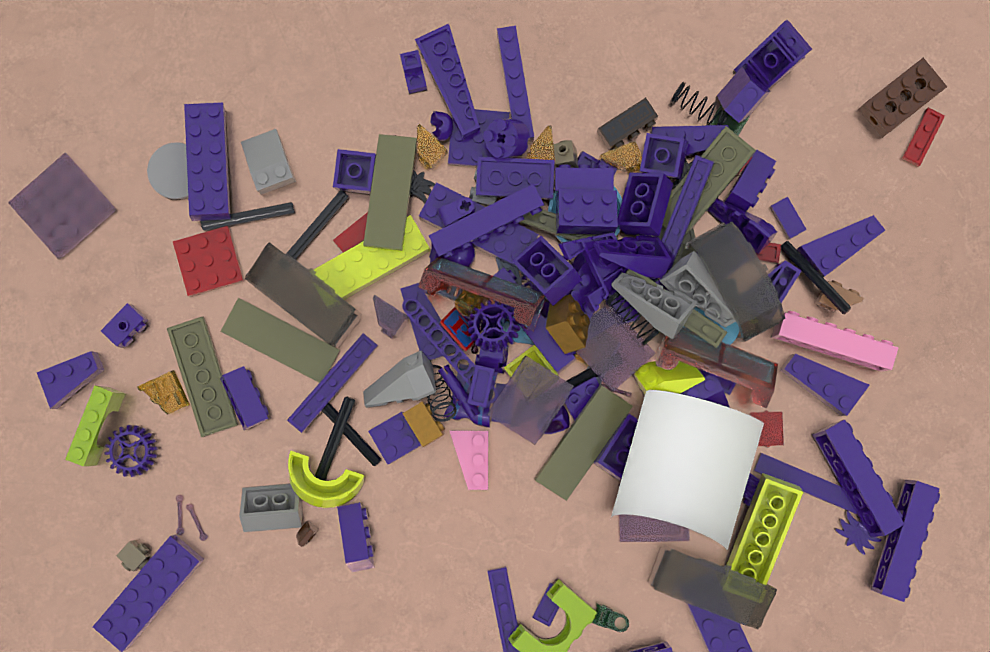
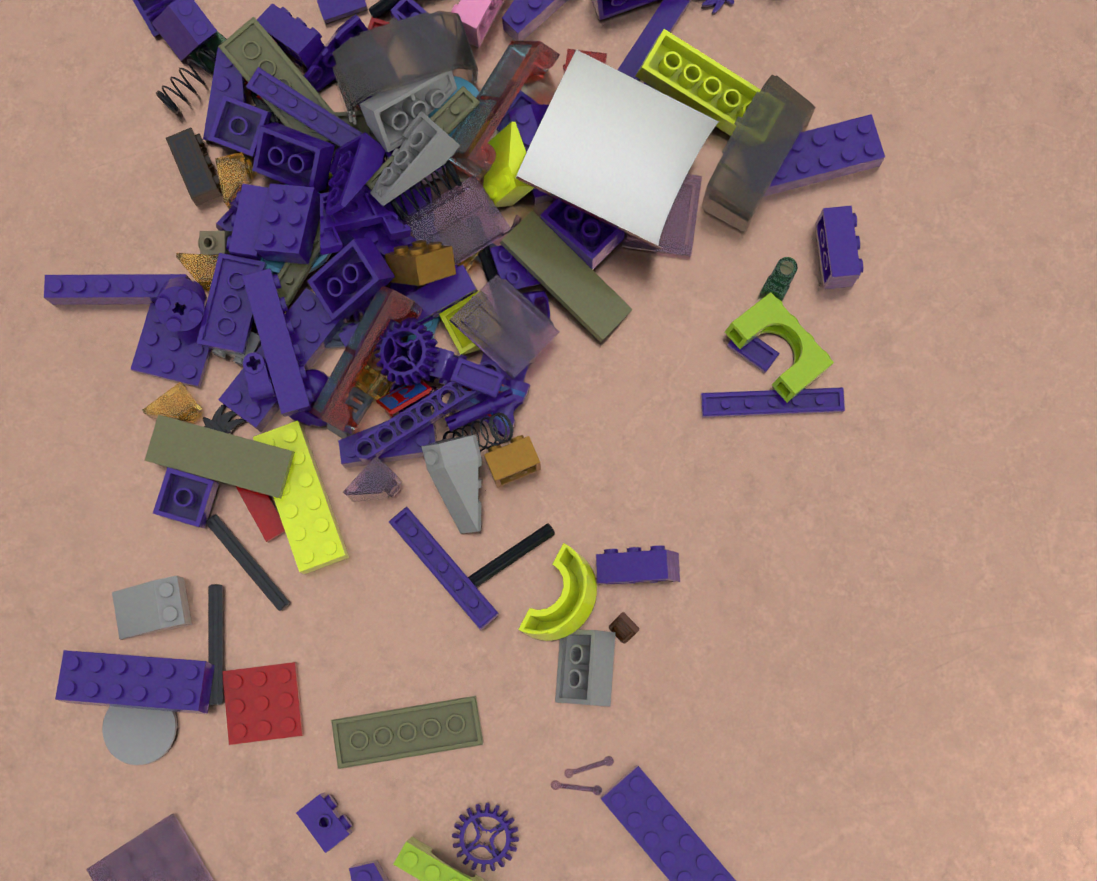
camera: 80 degrees left, 5 degrees down
dark tan brick [116,540,151,572] -> none
clear yellow slope [137,370,190,415] -> none
olive tile [220,298,340,383] -> none
dark purple brick [220,366,269,431] -> none
clear smoke piece [245,242,361,347] -> none
black axle [315,396,355,481] -> none
dark purple brick [368,412,422,465] -> none
dark purple slope [400,50,427,94] -> none
dark purple wing [415,24,480,138] -> none
dark purple hair [430,111,453,141] -> none
bright pink wedge [450,431,488,490] -> none

